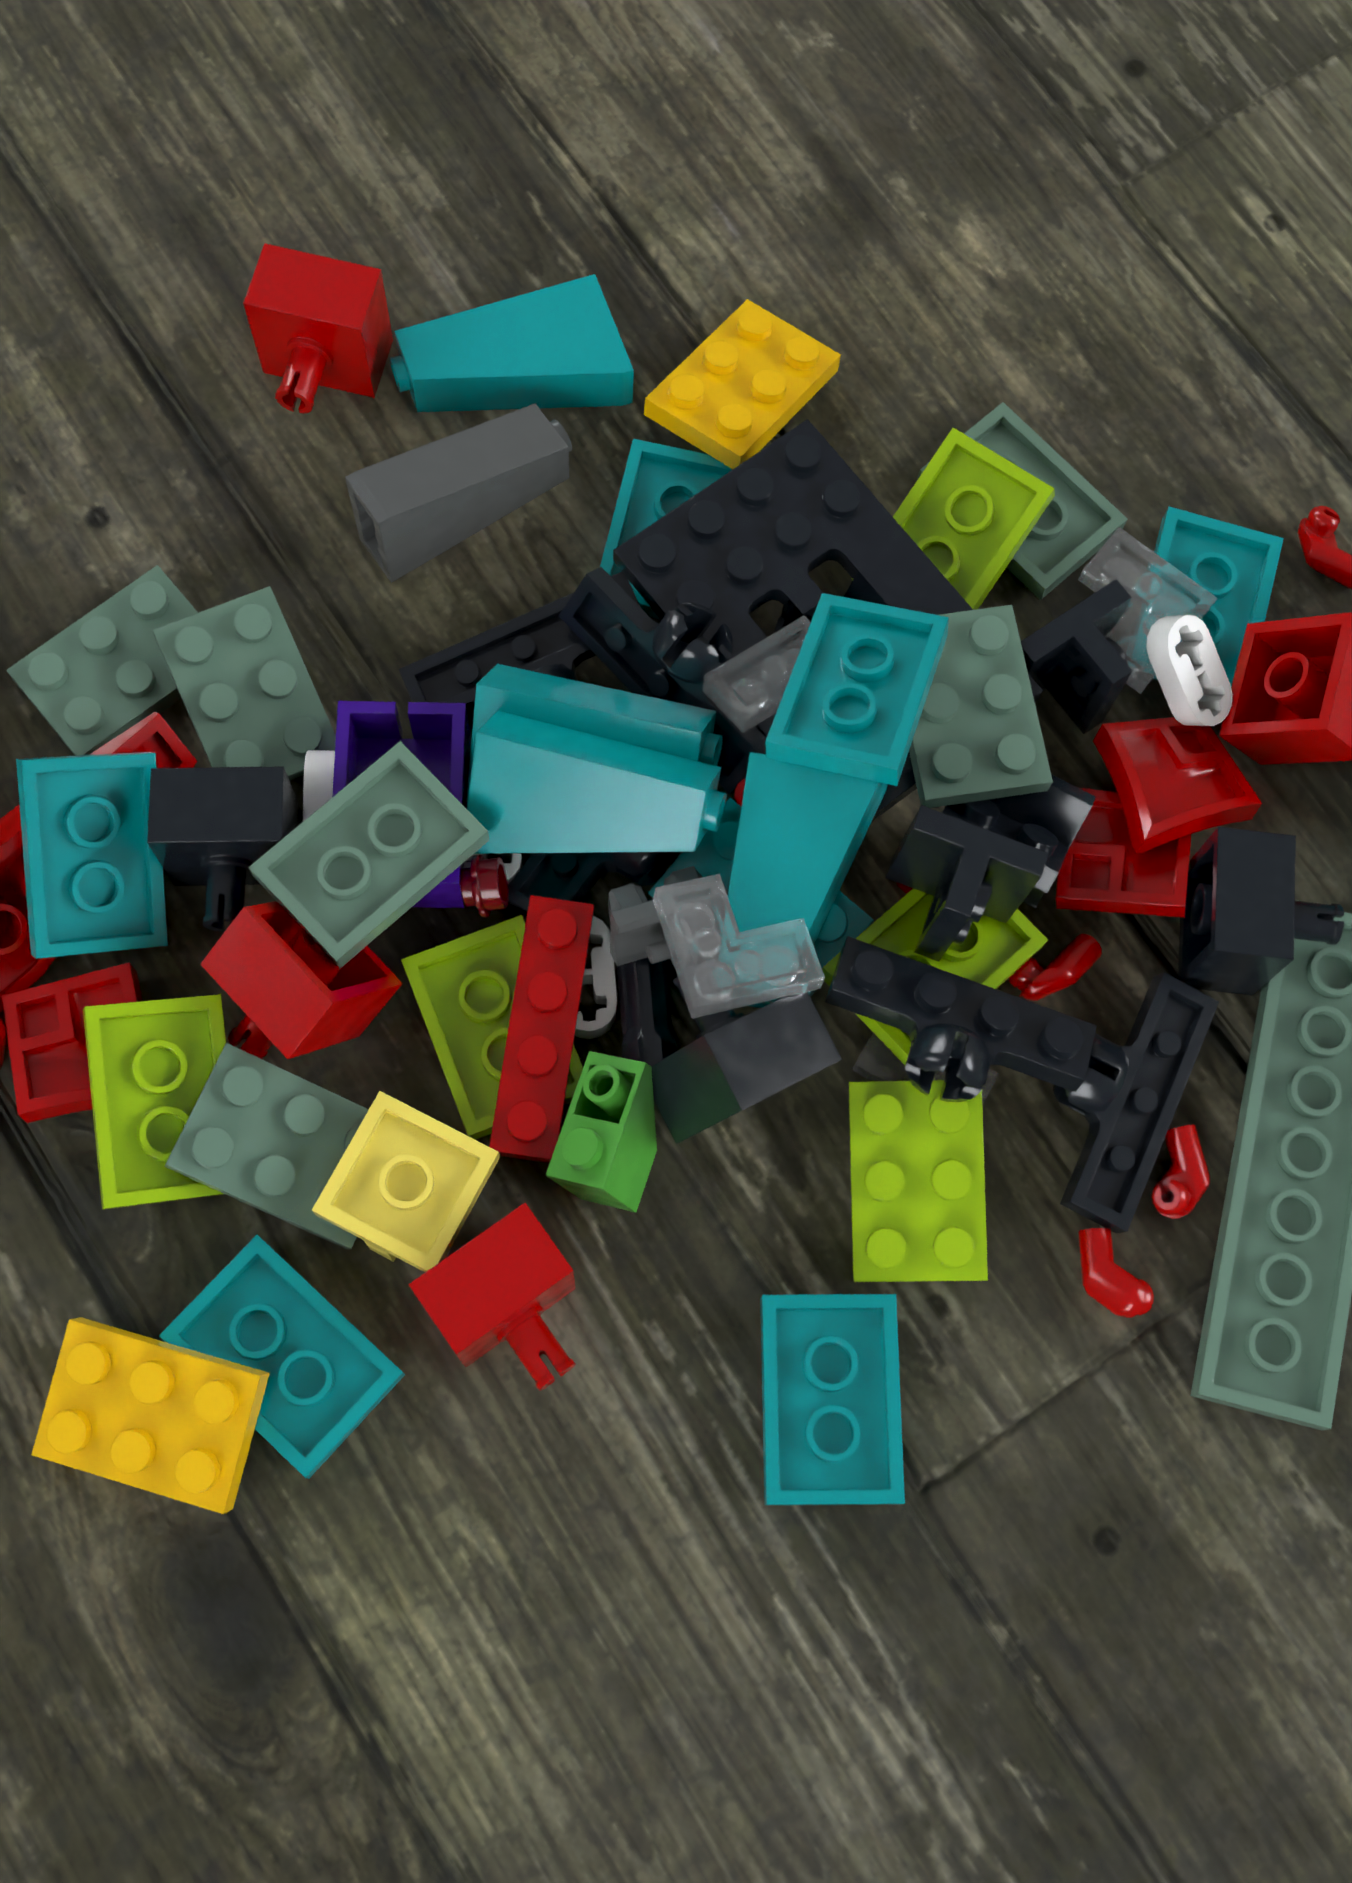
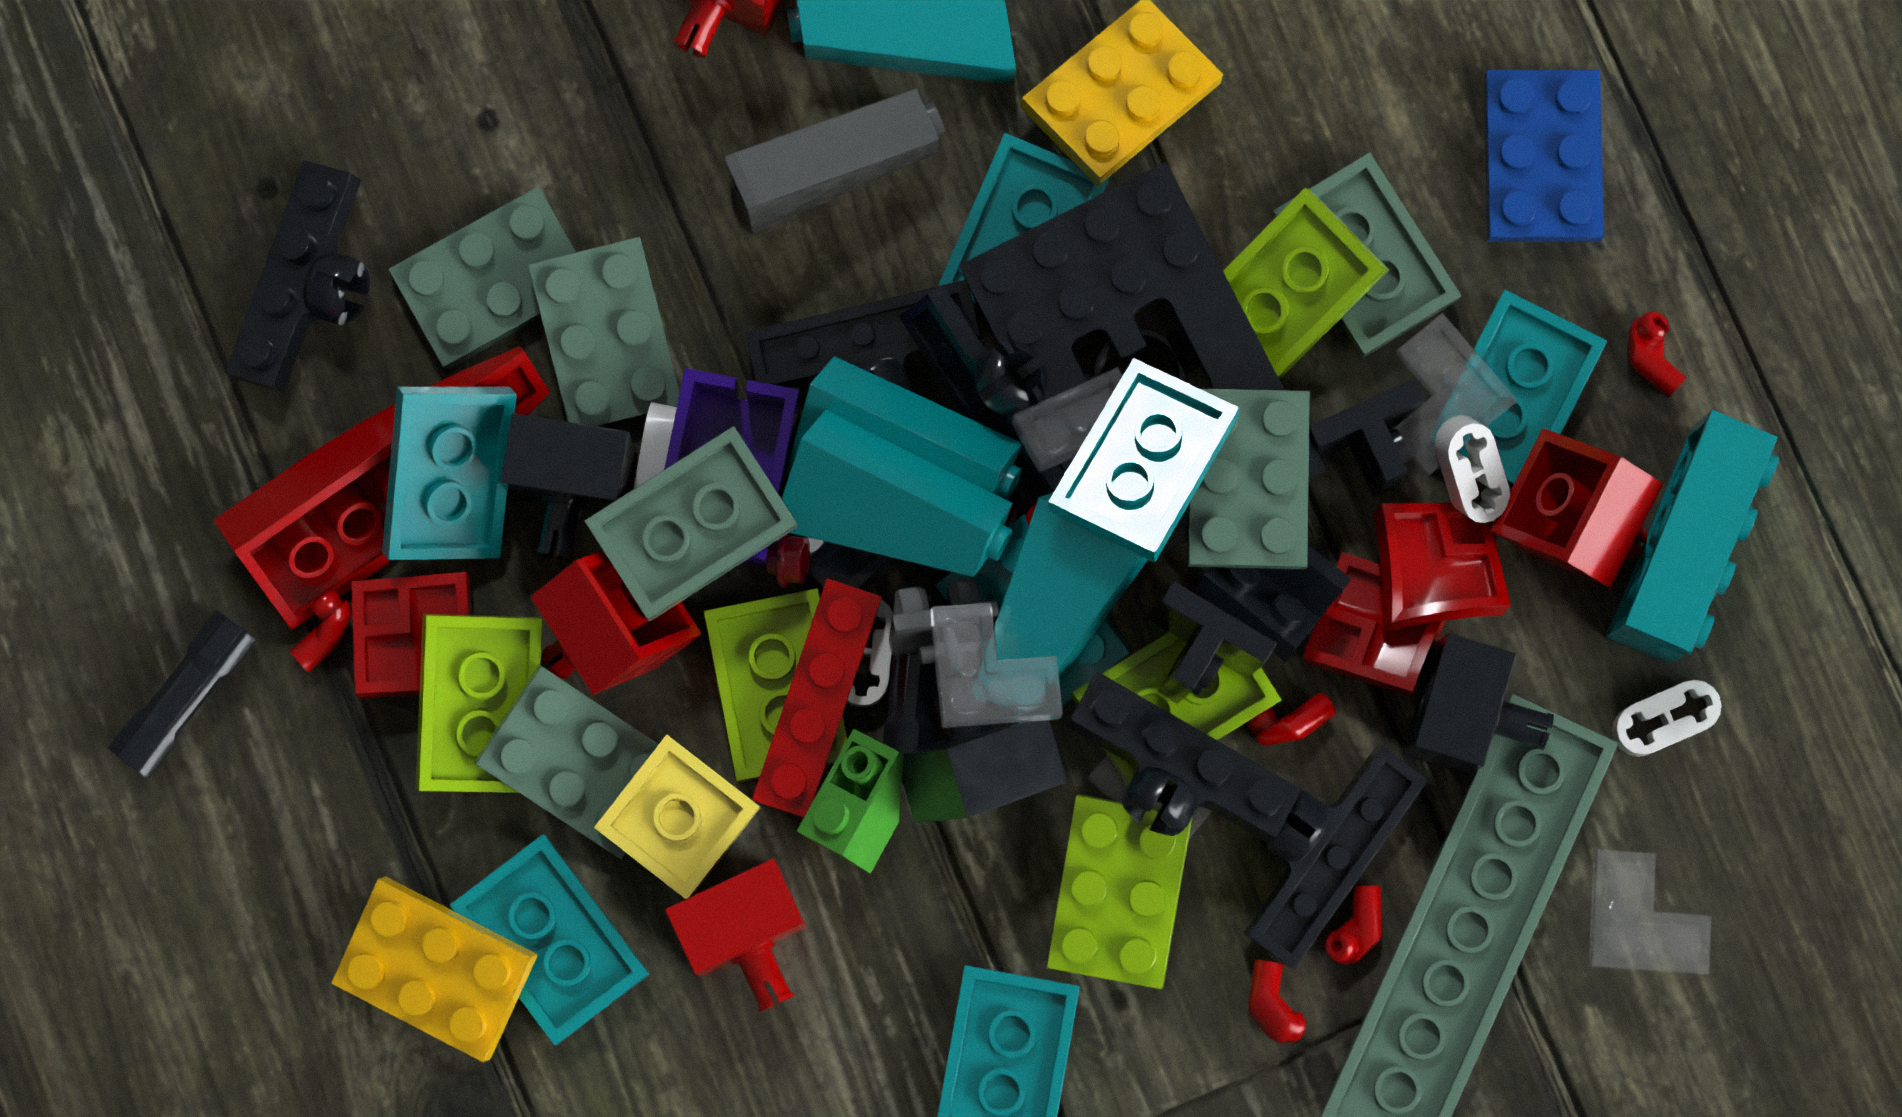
camera: 15 degrees right, 10 degrees up
none -> blue plate [1484,70,1604,242]

